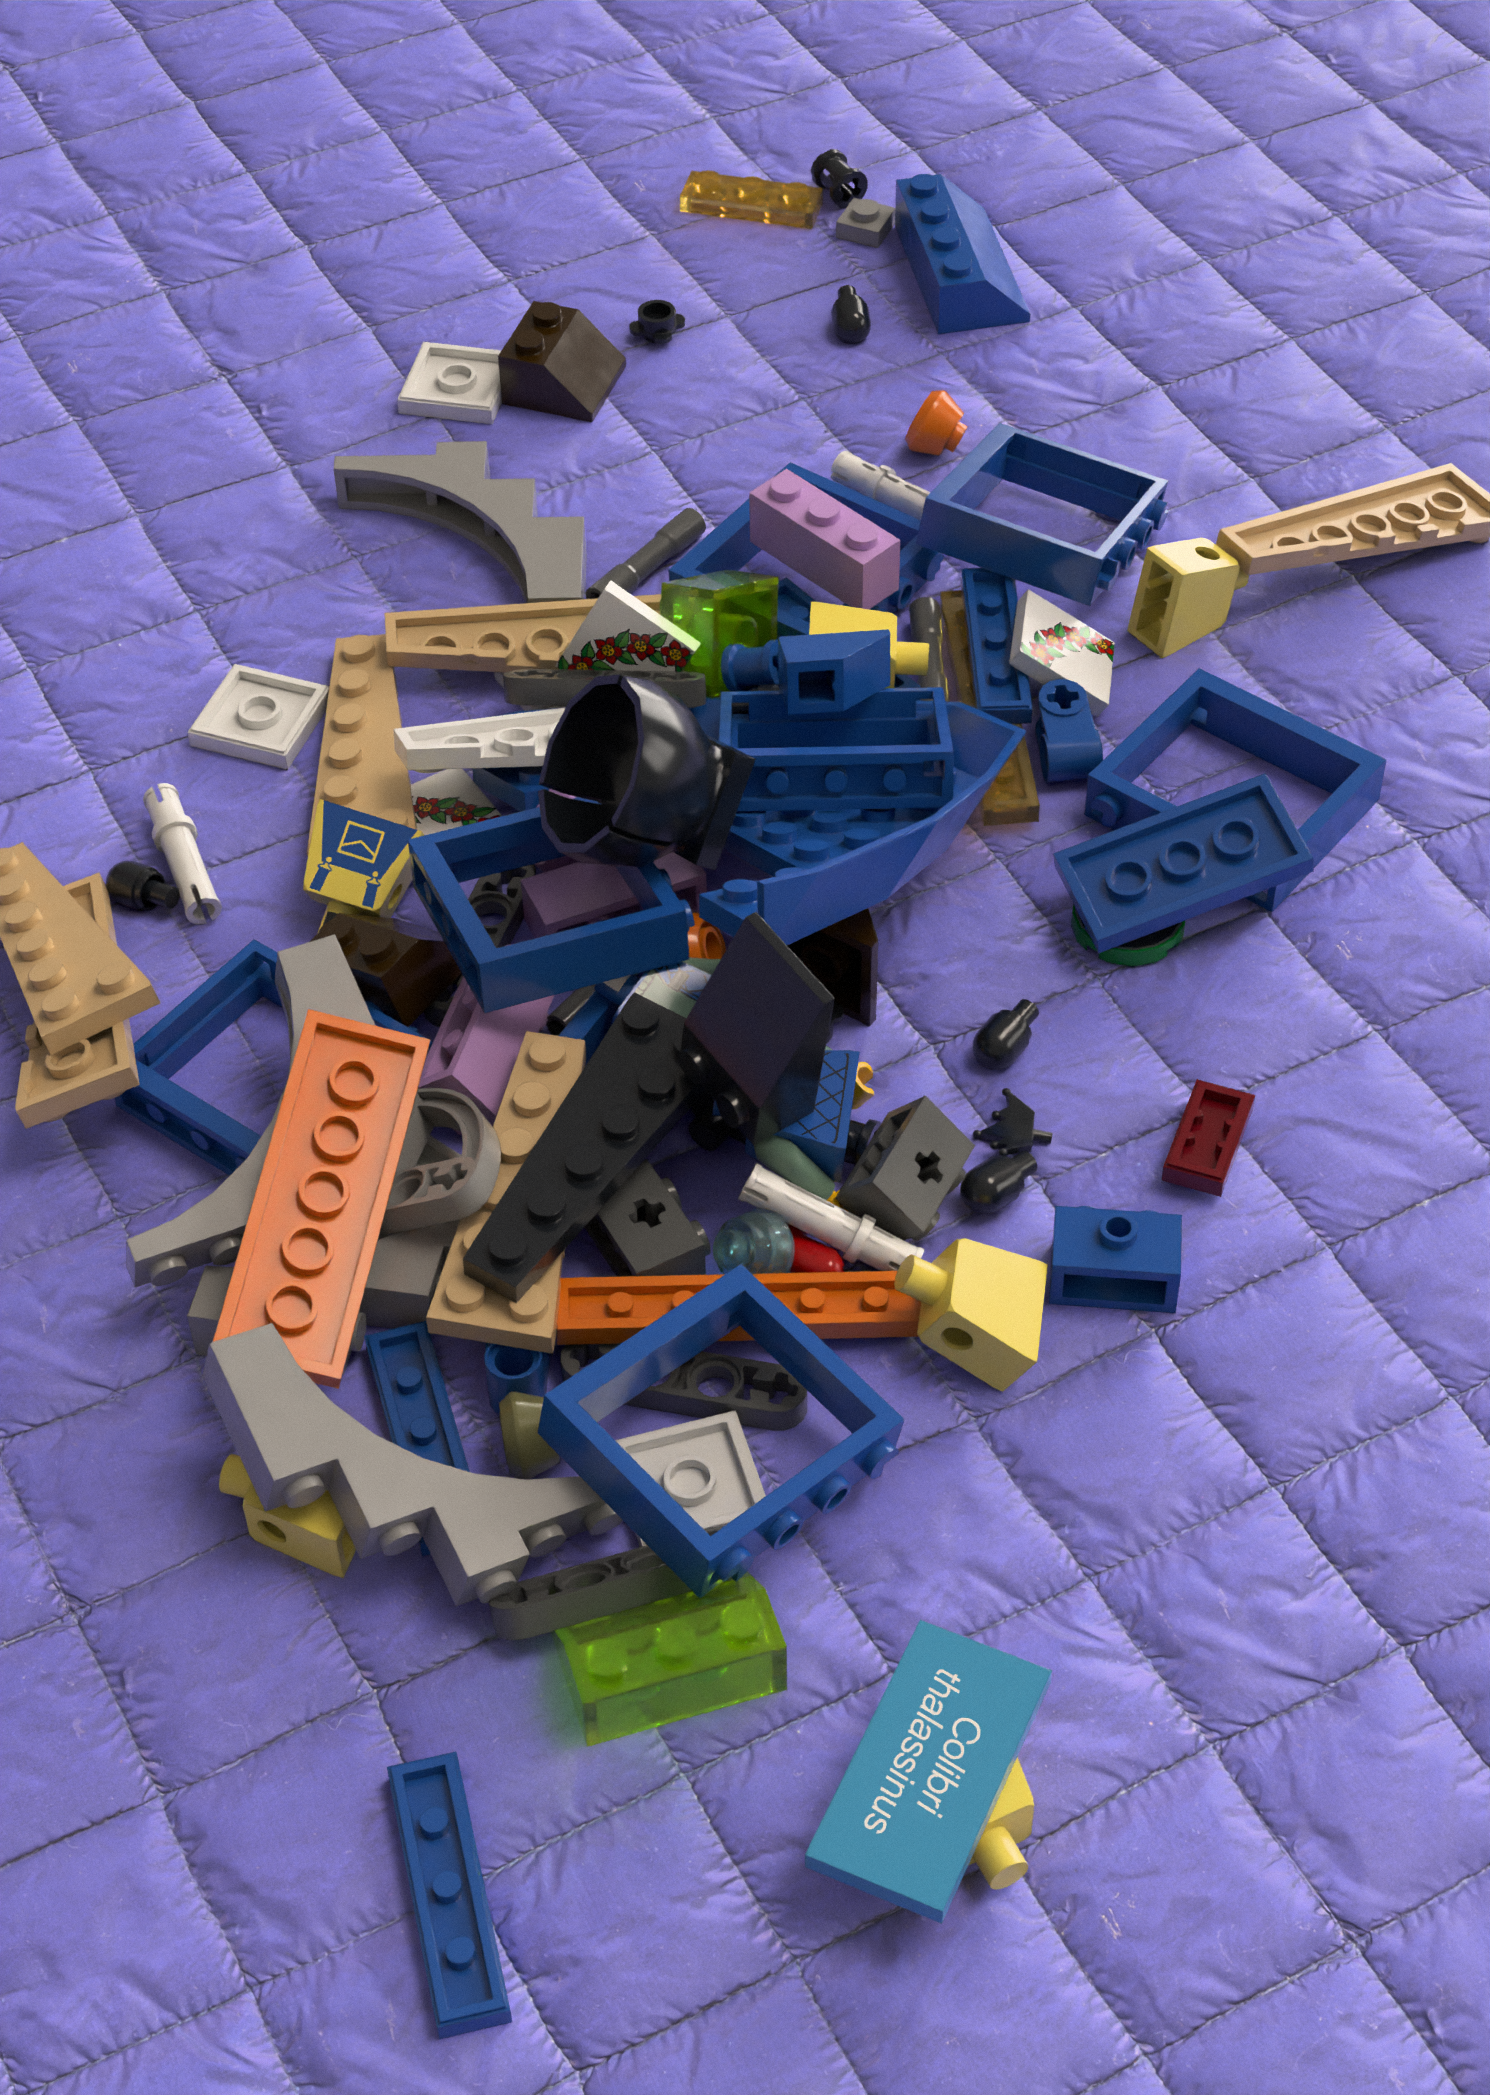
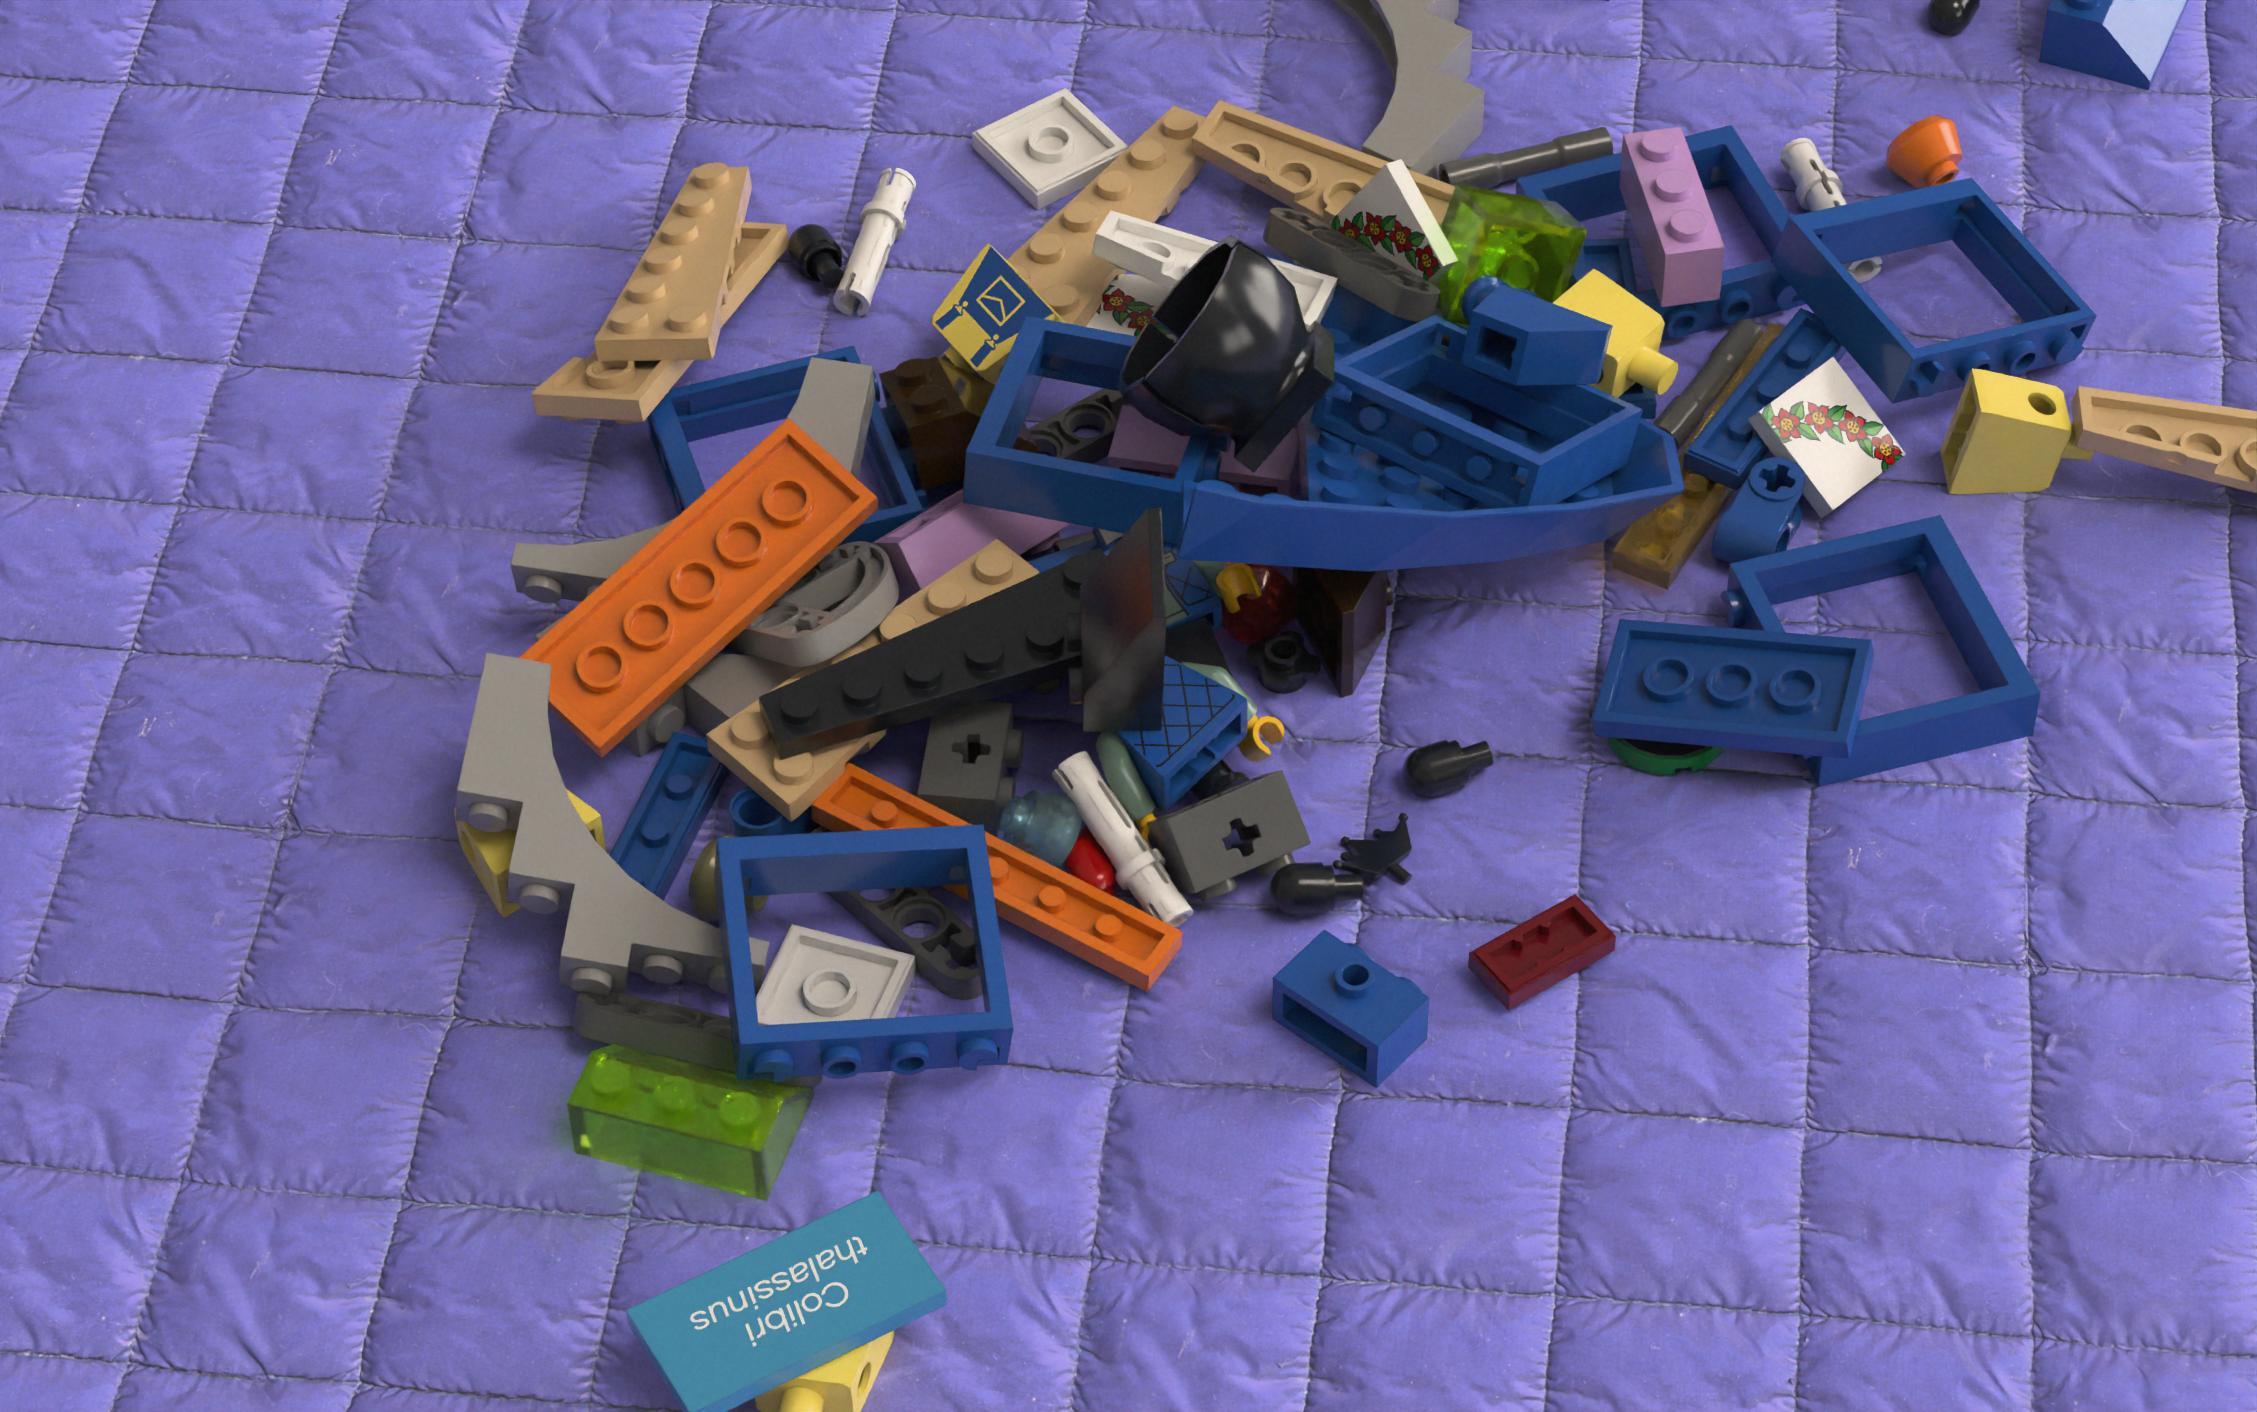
camera: 35 degrees right, 0 degrees up
blue tile [387,1751,512,2039] -> none
light yellow torso [894,1238,1048,1392] -> none

